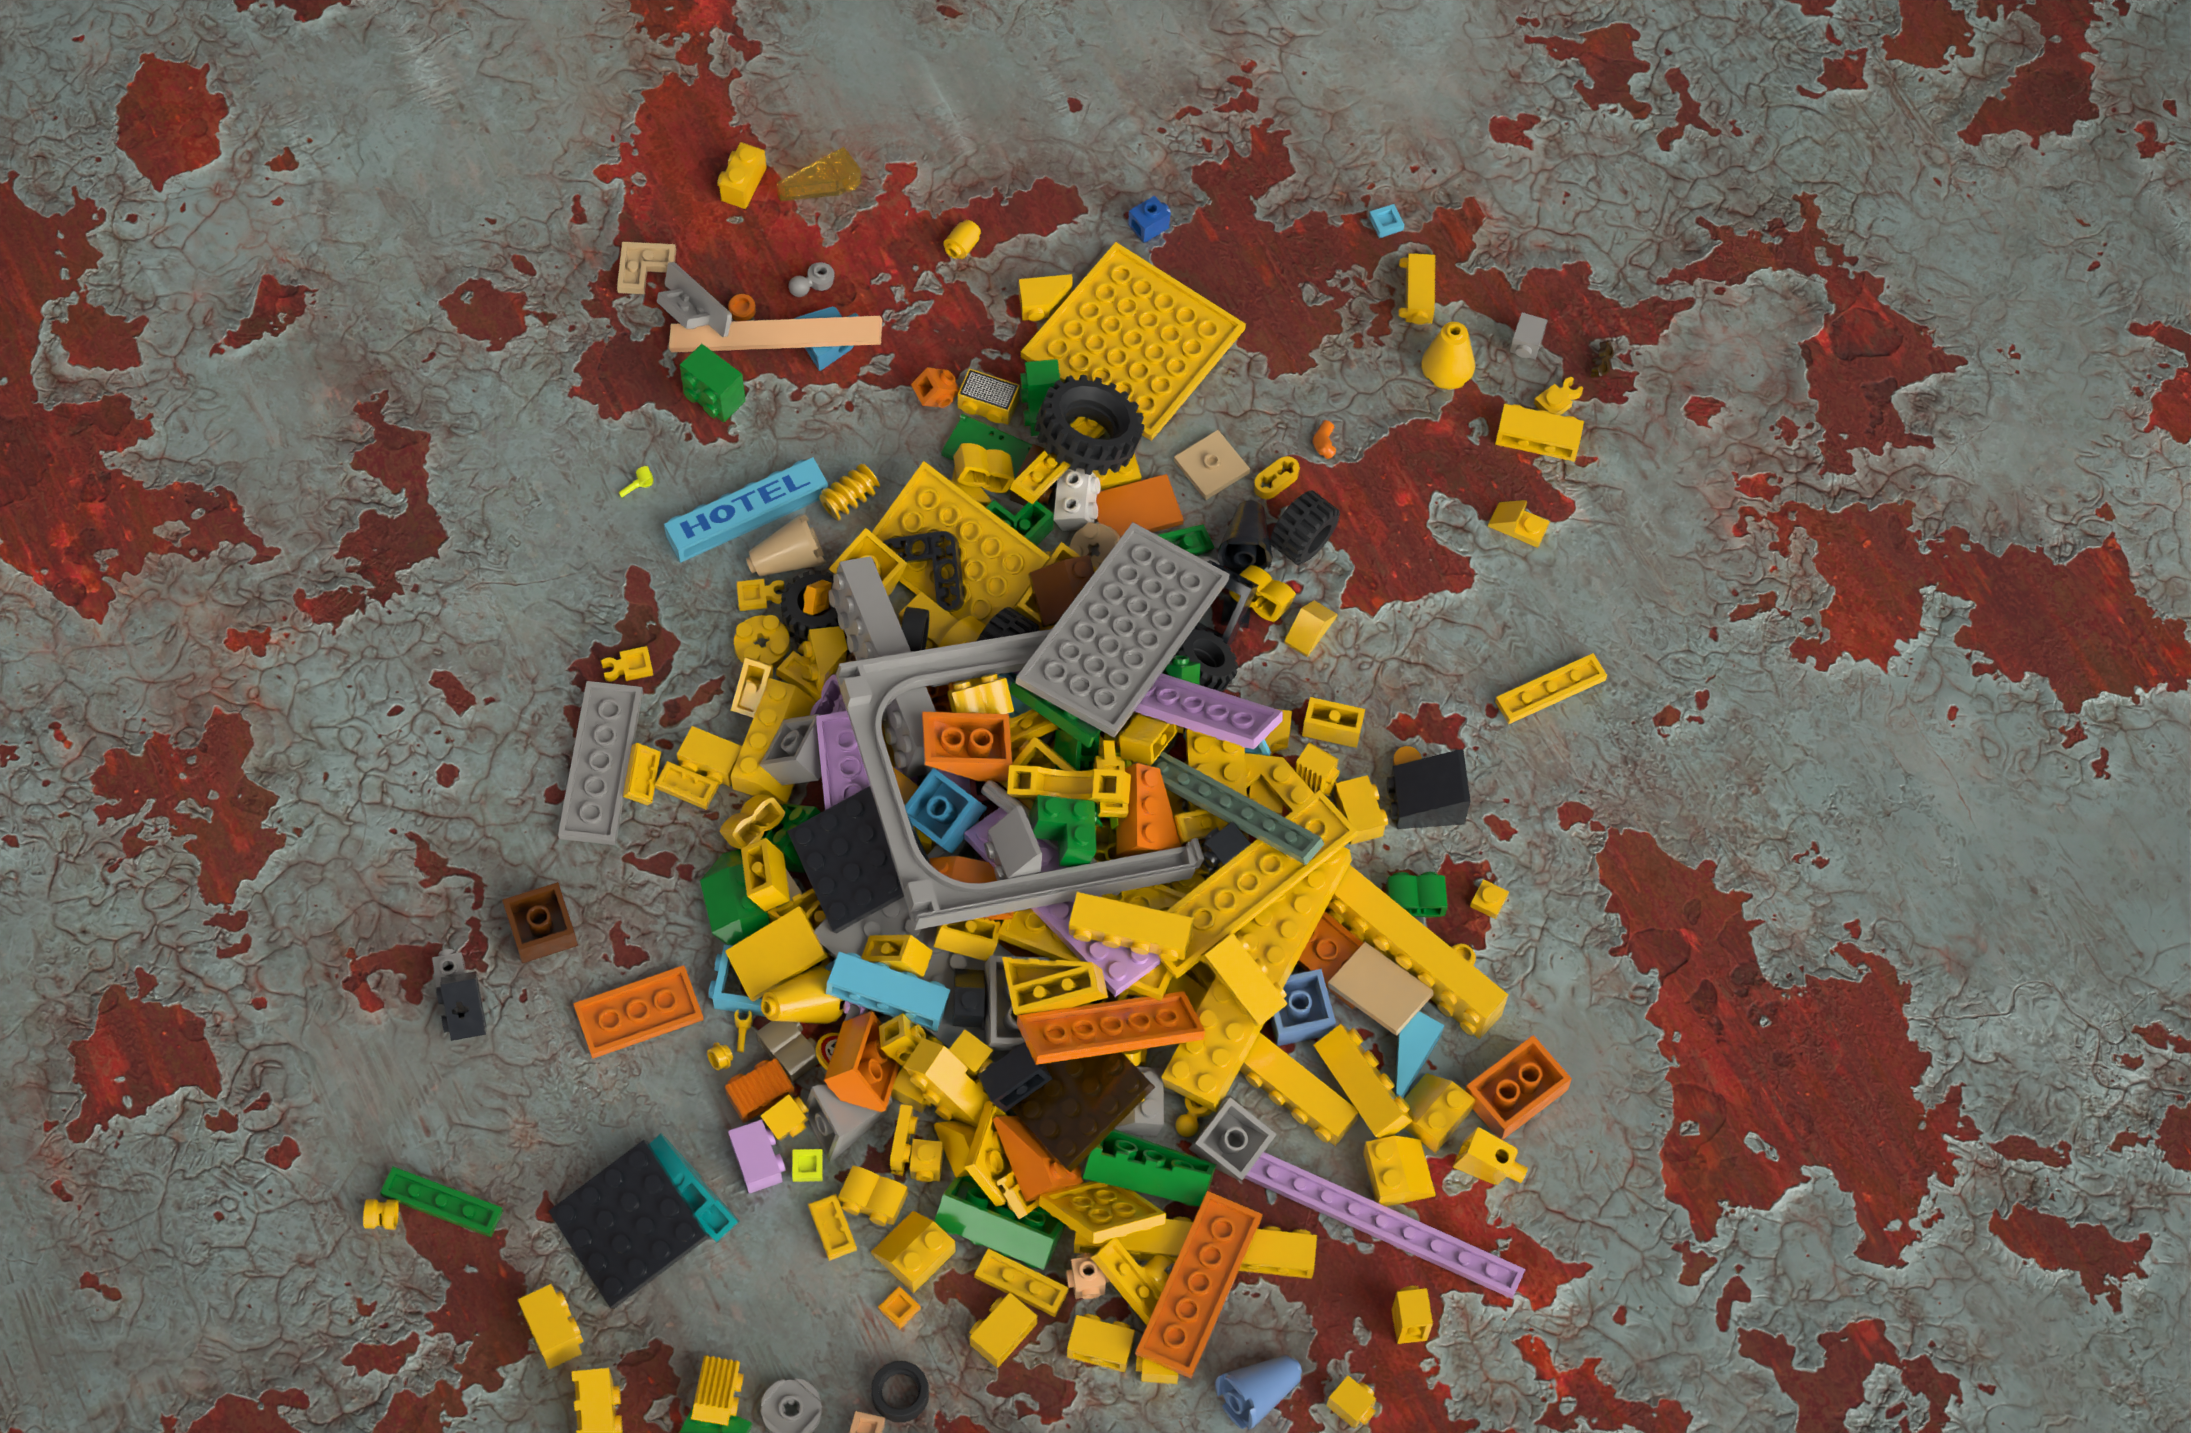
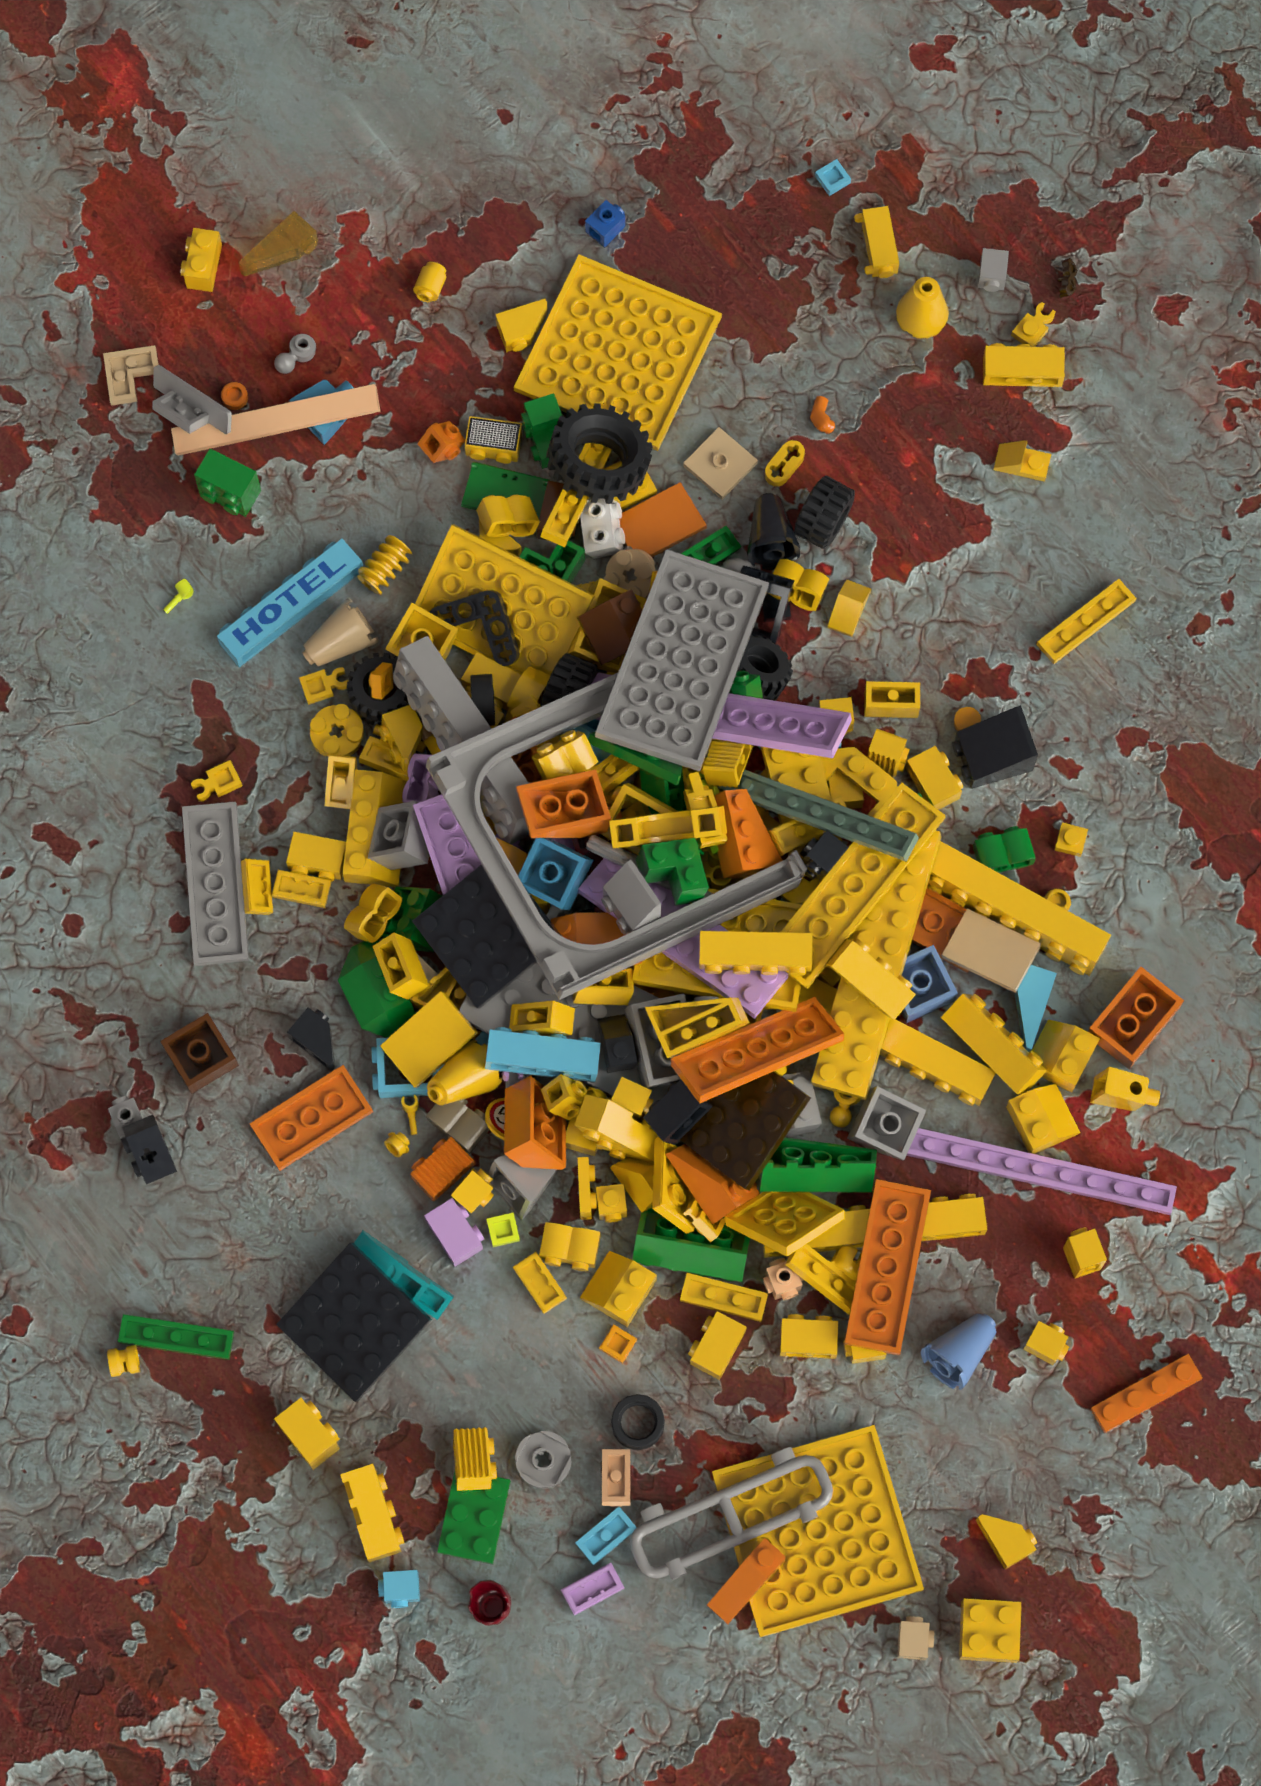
camera: 10 degrees left, 10 degrees up
none -> black slope [287,1007,335,1072]

